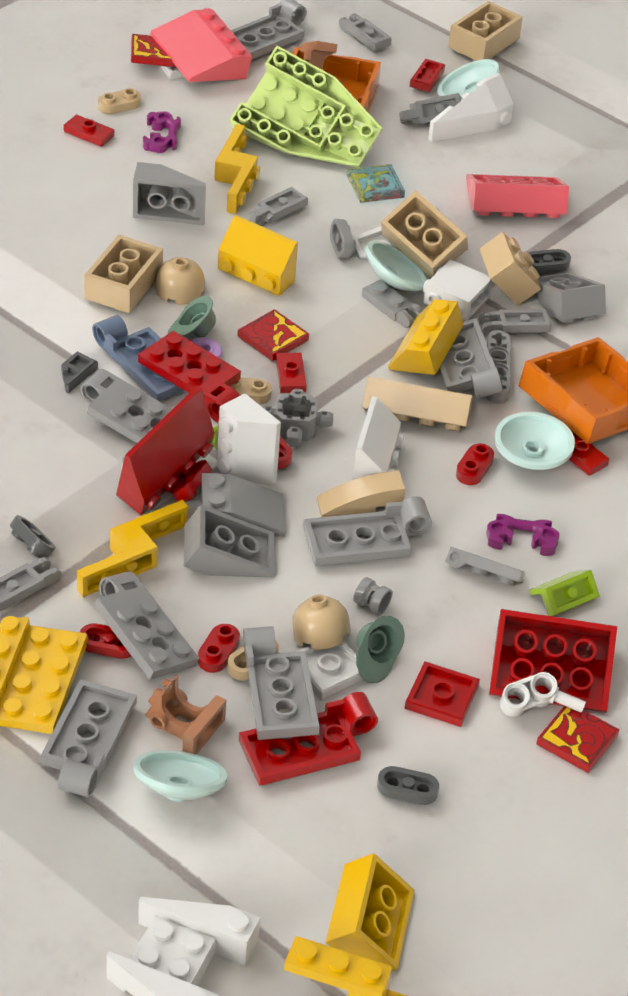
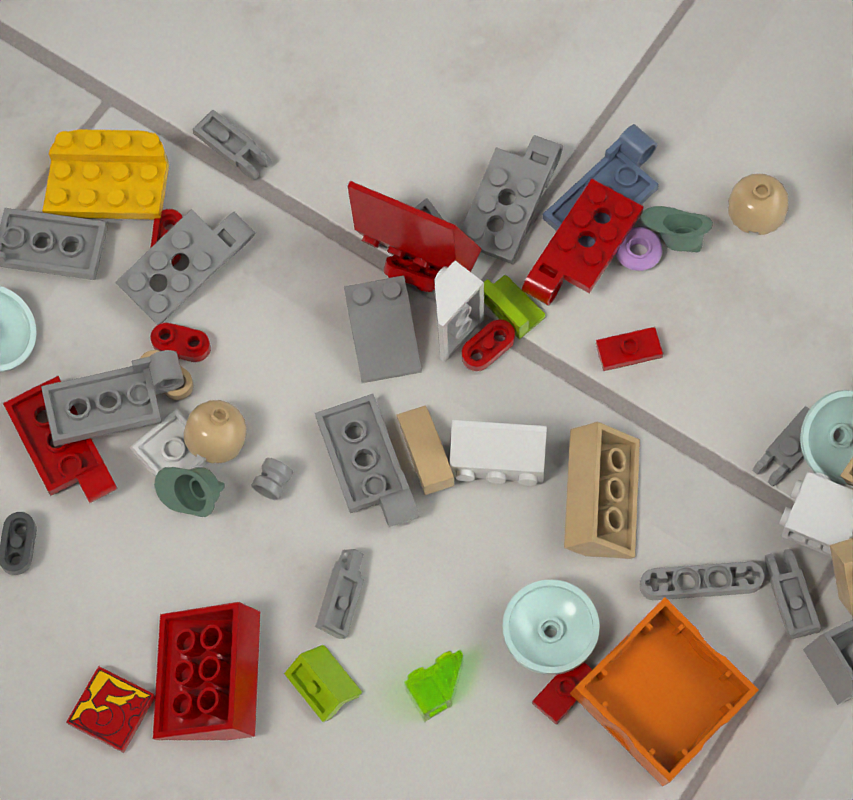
camera: 90 degrees right, 25 degrees up
dark grey plate [10,515,56,558] -> none
dark grey tile [61,351,98,393] -> none
yellow bracket [77,500,189,597] -> none
tan brick [84,234,163,313] -> none
nougat tile [145,675,226,754] -> none
light grey slope [184,504,275,577] -> none
yellow slope [218,215,298,296] -> none
tan plate [230,377,272,404] -> none
tile [238,309,309,361] -> none
light grey piece [263,389,333,446] -> none
yellow slope [388,299,464,375] -> none
red tile [404,661,480,727] -> none
light grey hinge [440,318,503,399] -> none
red plate [456,443,494,485] -> none
magenta helmet [486,514,560,556] -> none
white beam [500,672,586,717] -> none
none -> clear neon green slope [404,650,464,722]

